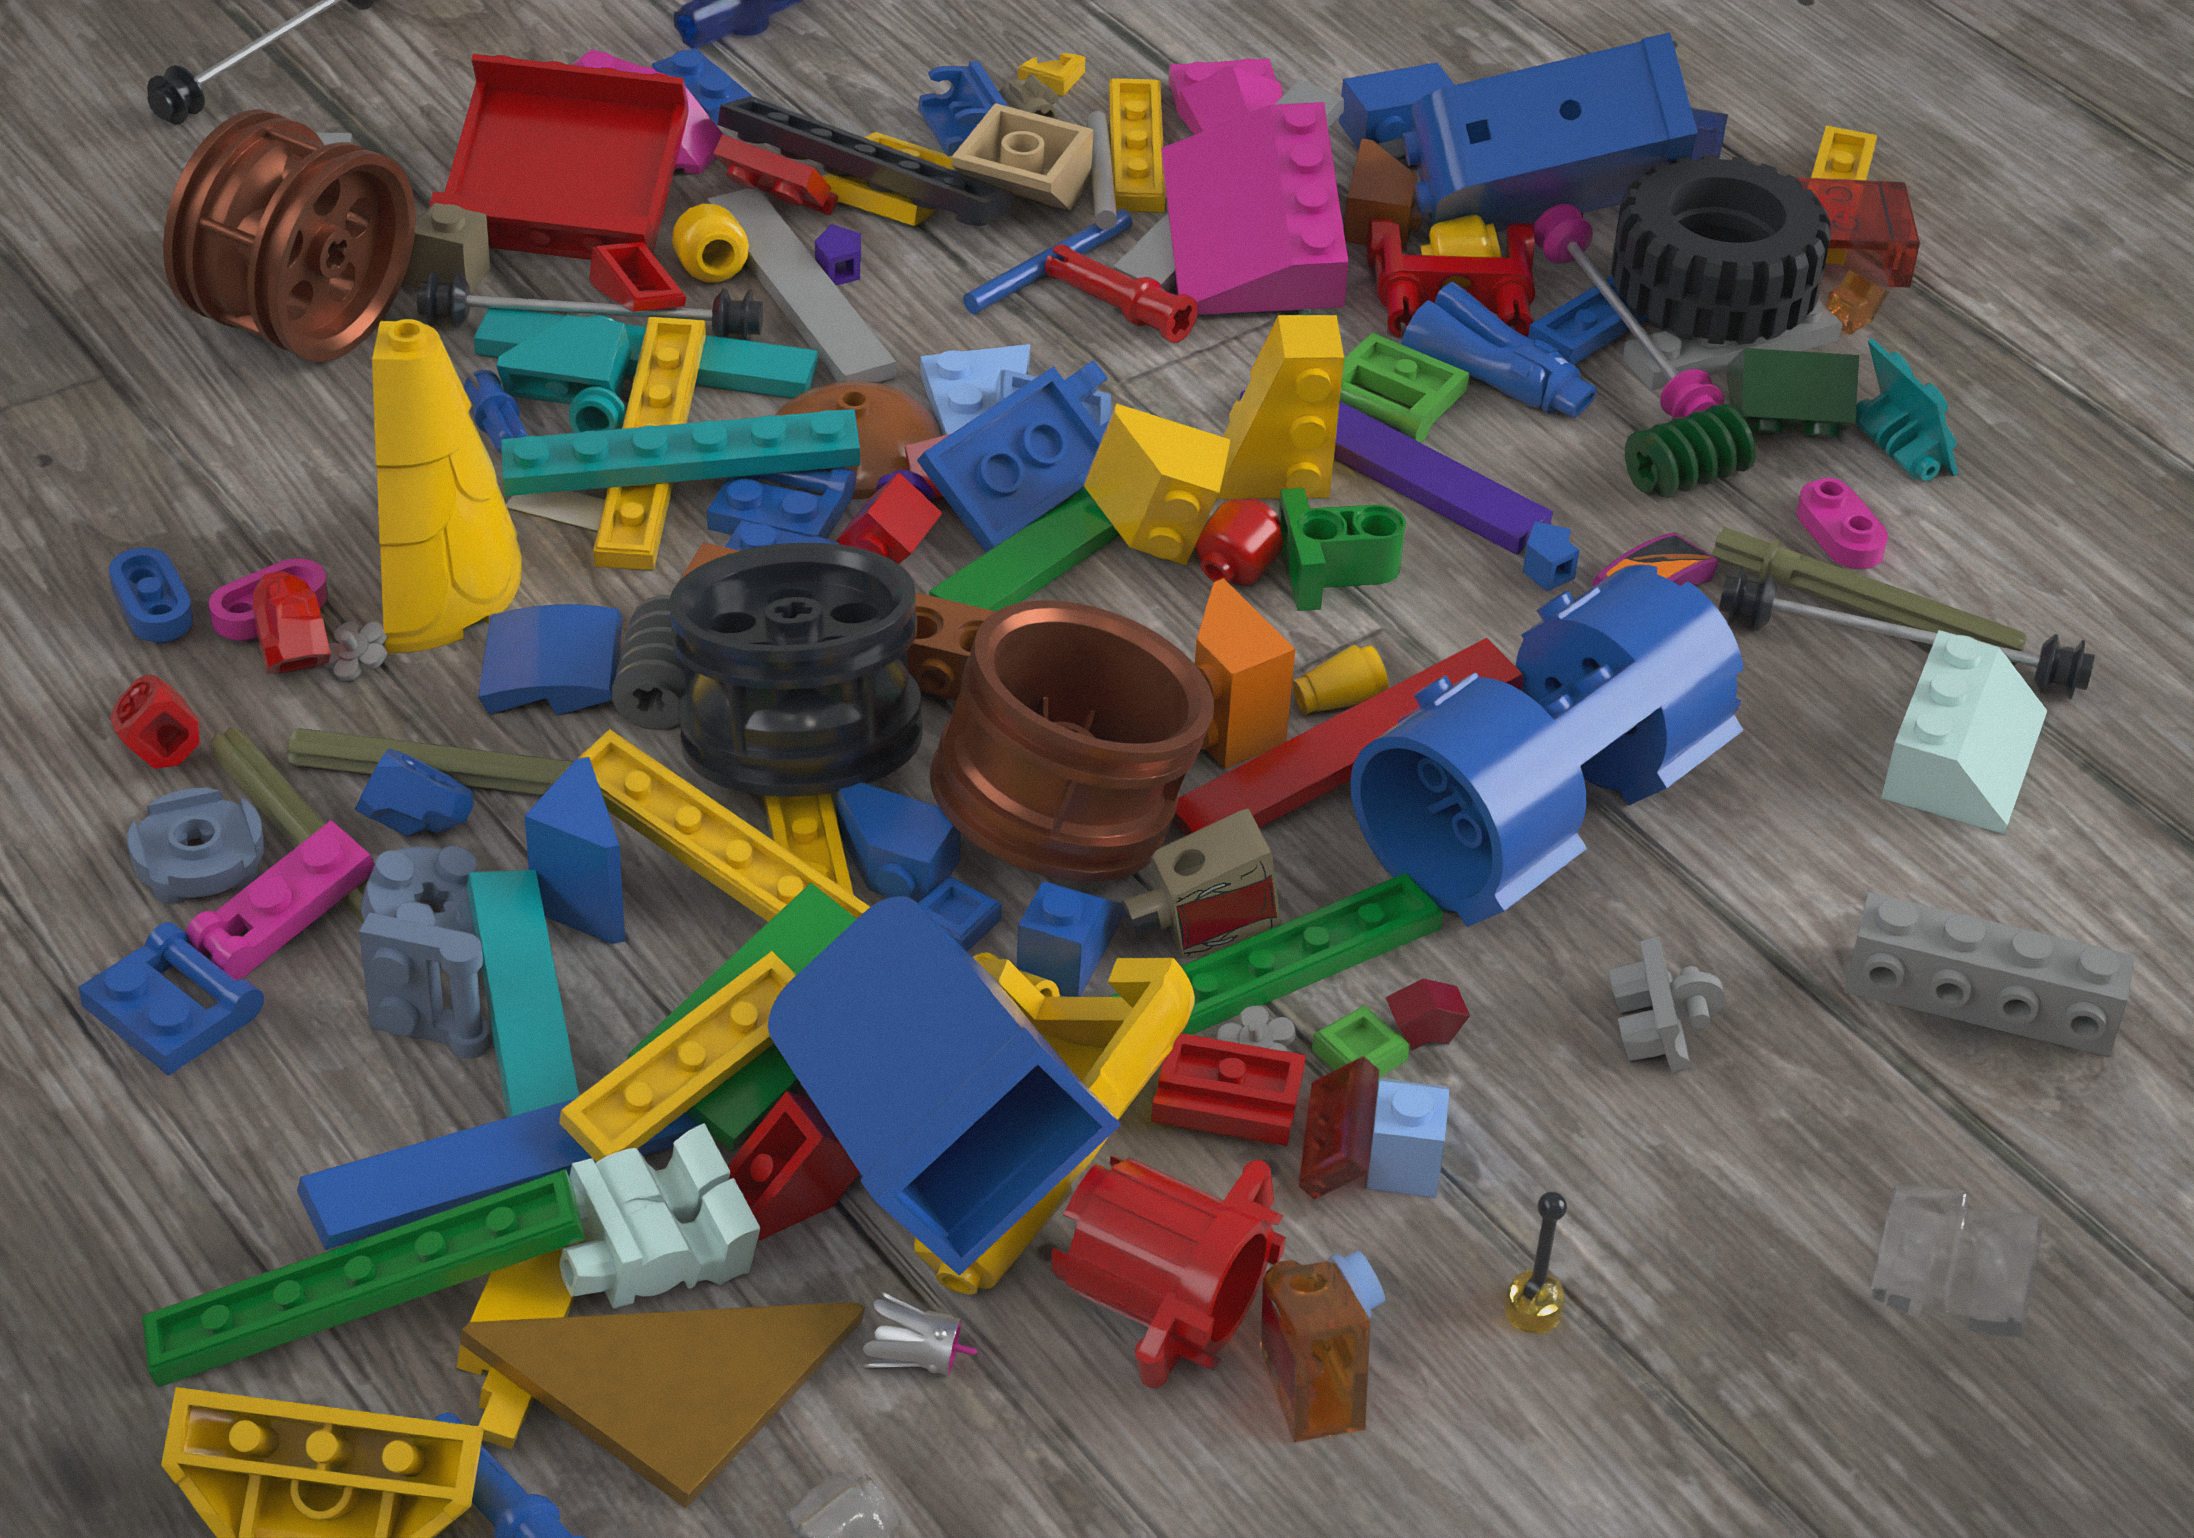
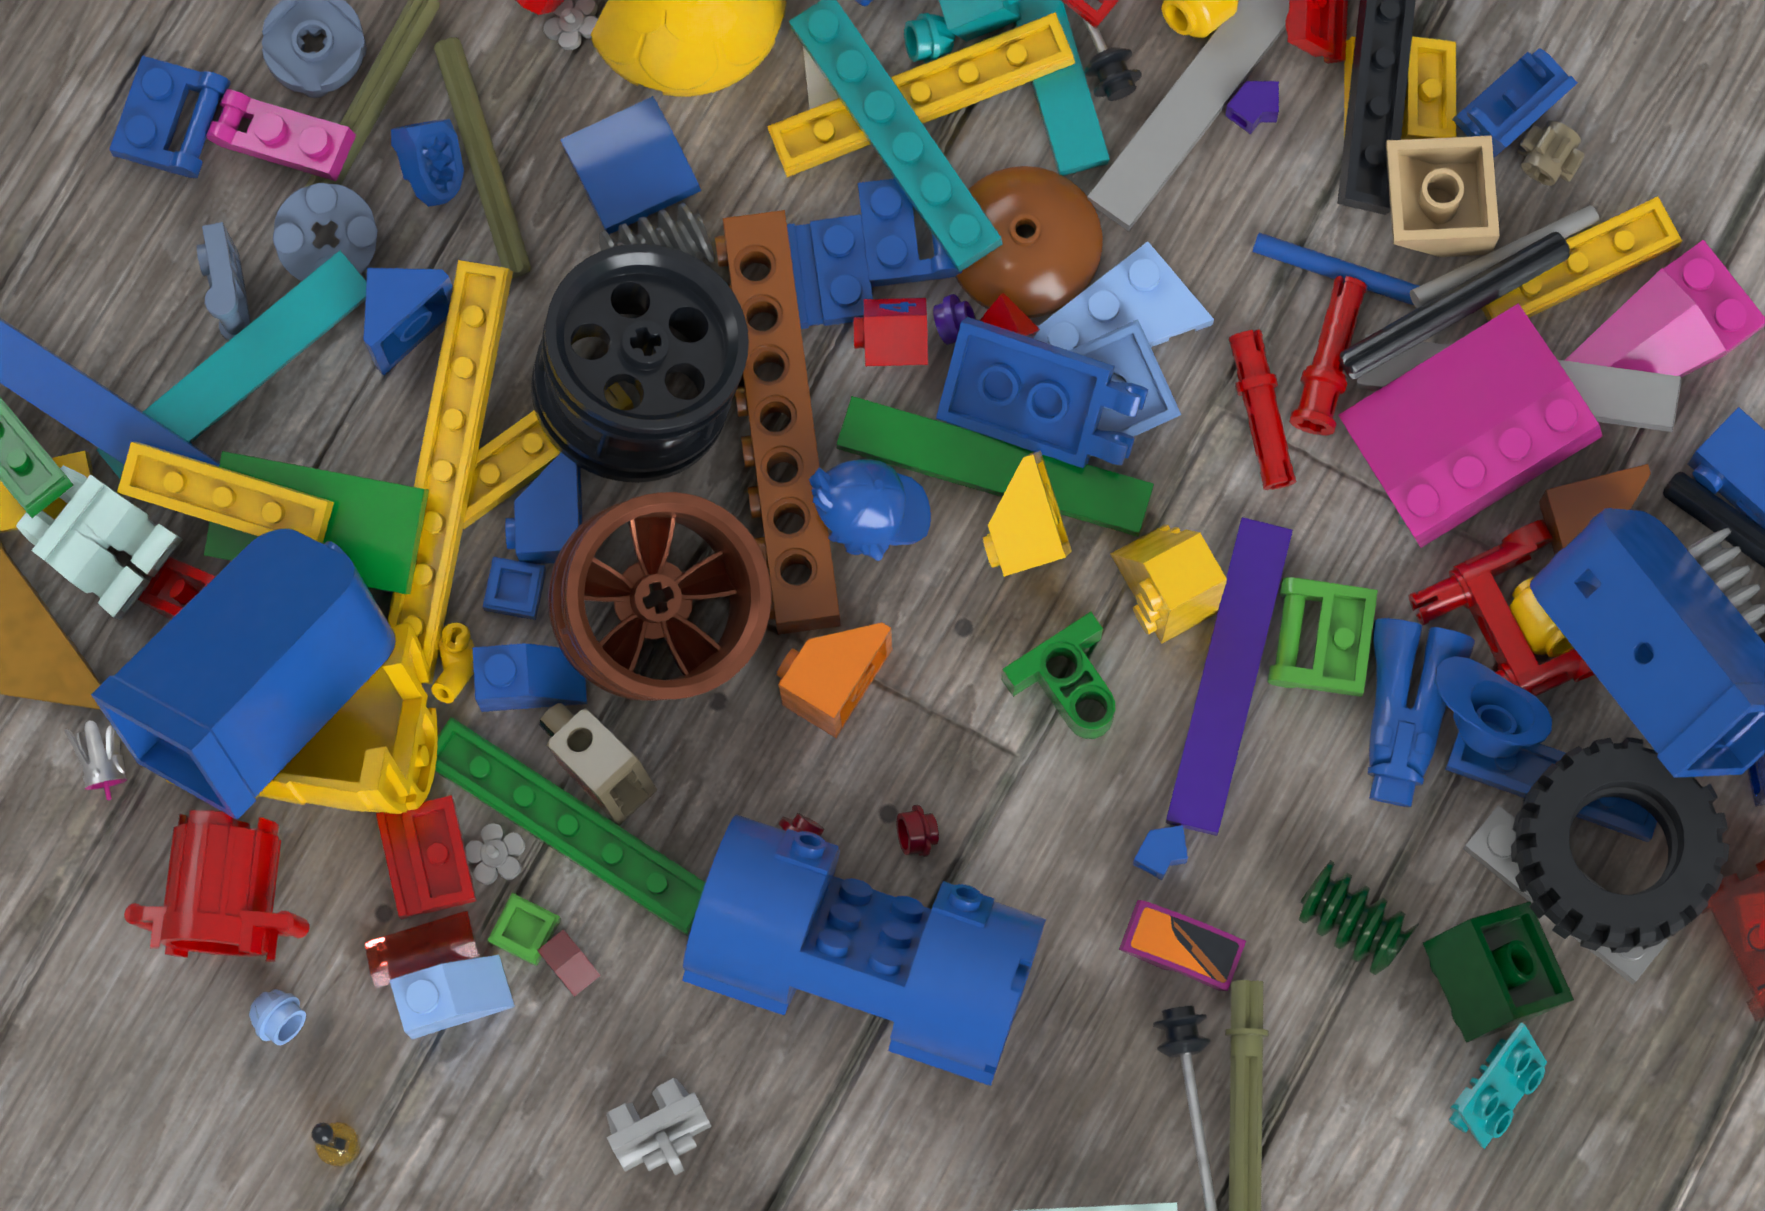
camera: 70 degrees right, 35 degrees up
yellow tile [1017,53,1086,97] -> none
red tile [1173,637,1523,836] -> none
red head [1195,498,1284,586] -> none
clear orange torso [1261,1260,1371,1442] -> none
yellow cone [1292,644,1389,715] -> none
dark pink axle [1534,204,1724,419] -> none
dark pink plate [1796,478,1888,569] -> none
clear orange piece [1827,270,1889,335] -> none
none -> blue hair [809,460,931,561]
none -> red pin [1229,330,1297,490]
none -> black axle [1339,232,1570,379]
none -> blue piece [1434,656,1552,758]

